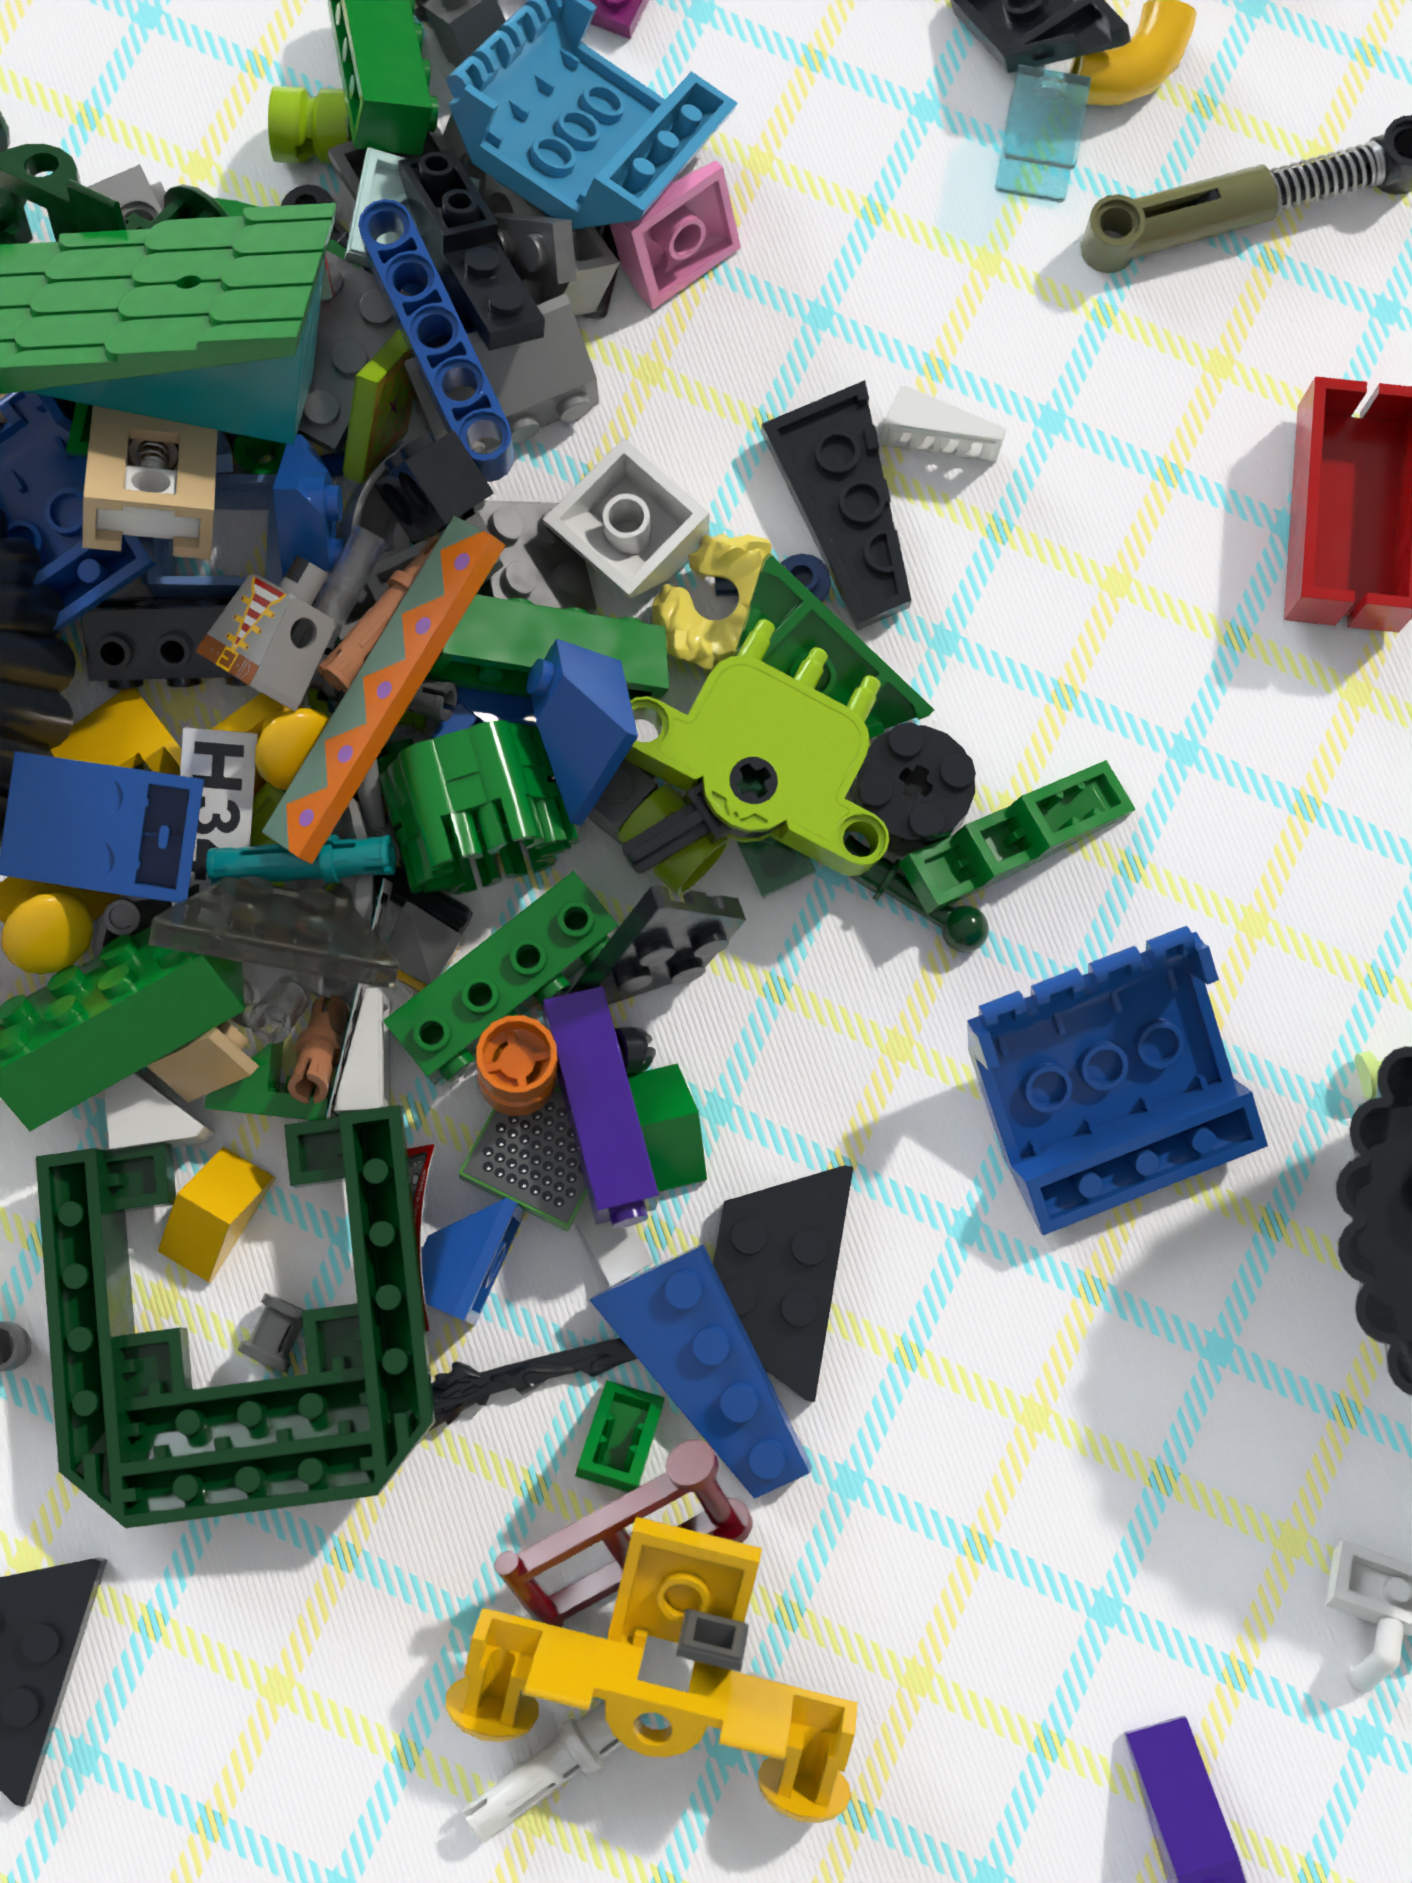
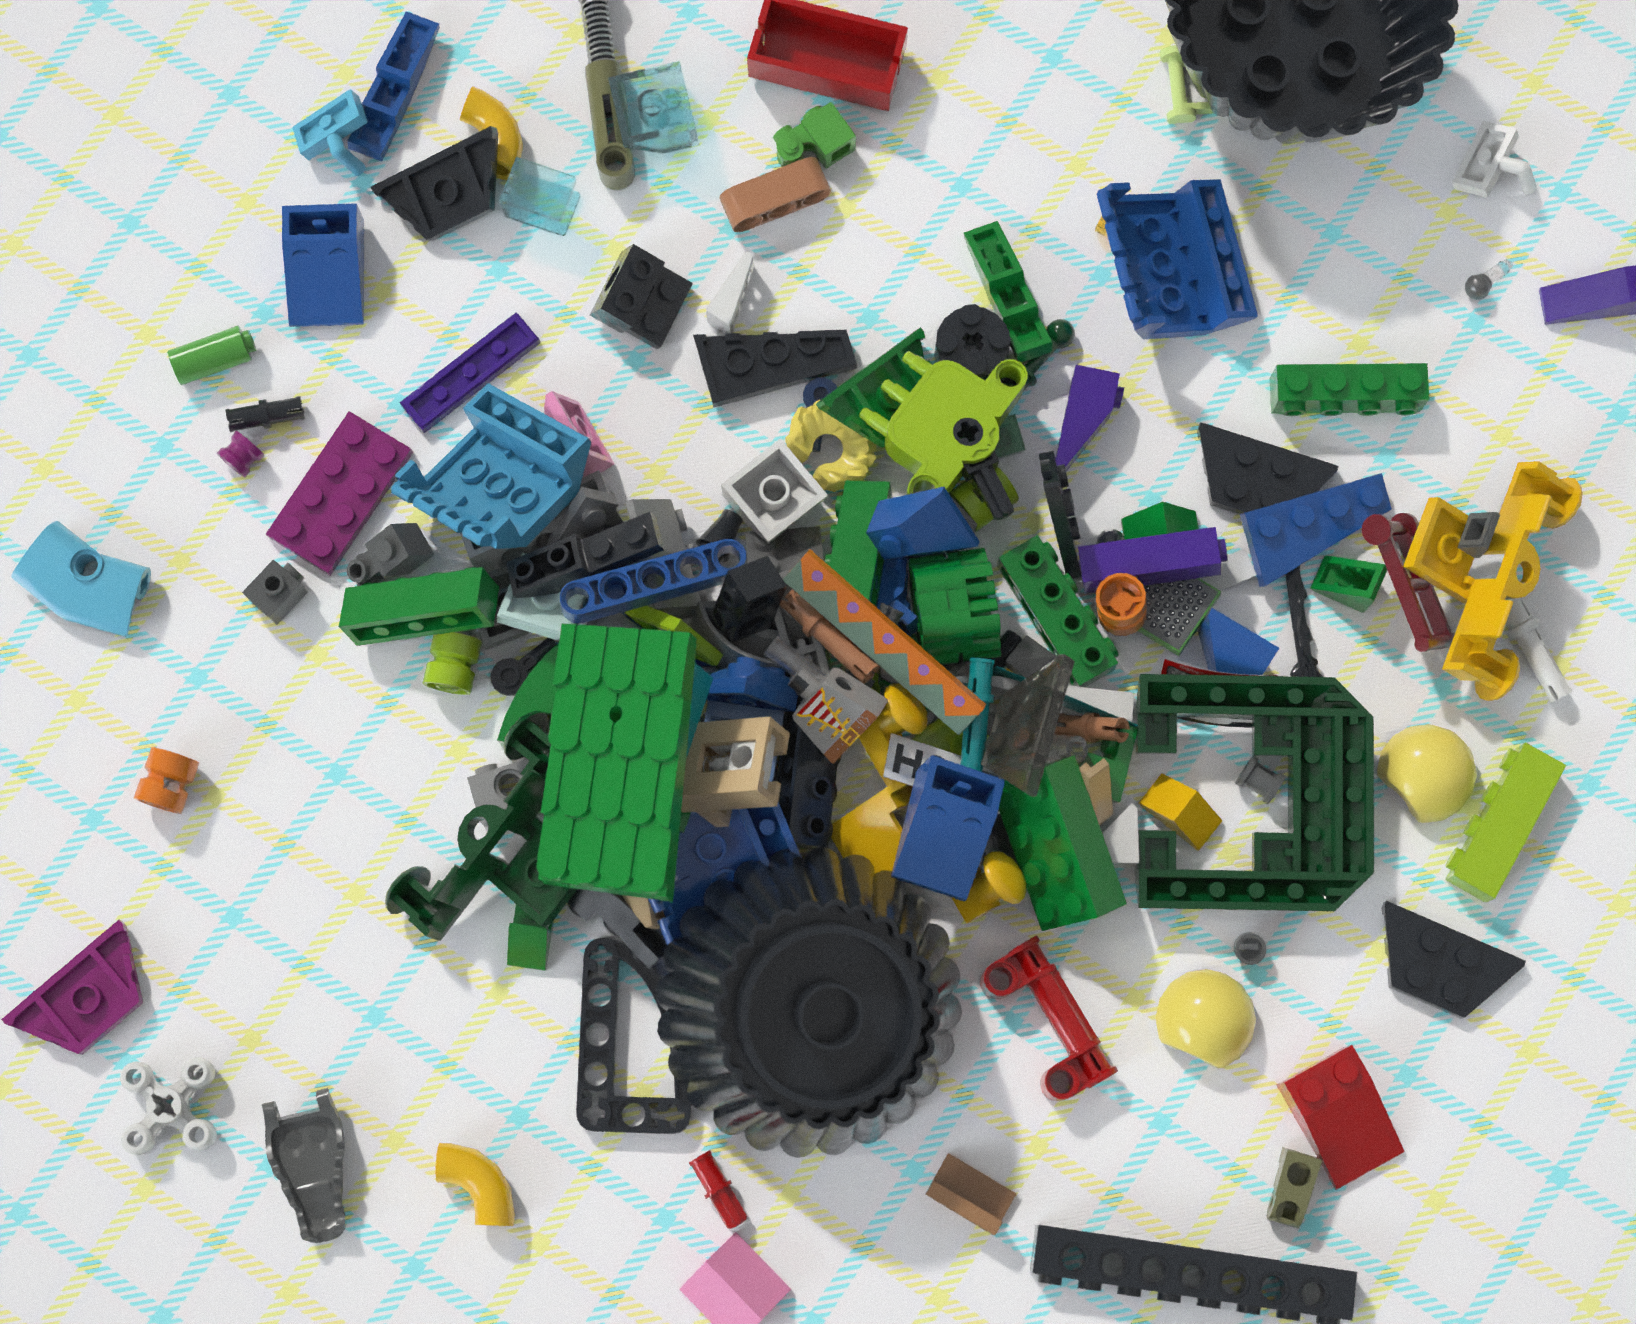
camera: 80 degrees left, 0 degrees up
none -> dark purple tile [399,312,541,433]
none -> black brick [589,244,693,349]
none -> clear light blue slope [608,61,699,154]
none -> black cone [696,509,743,565]
none -> nougat beam [719,157,832,232]
none -> bright green brick [773,102,856,169]
none -> dark purple slope [1055,364,1124,472]
none -> green brick [1269,363,1430,416]
none -> light yellow cylinder [1377,724,1477,823]
none -> lime brick [1445,742,1567,903]
none -> piece [1465,259,1513,300]

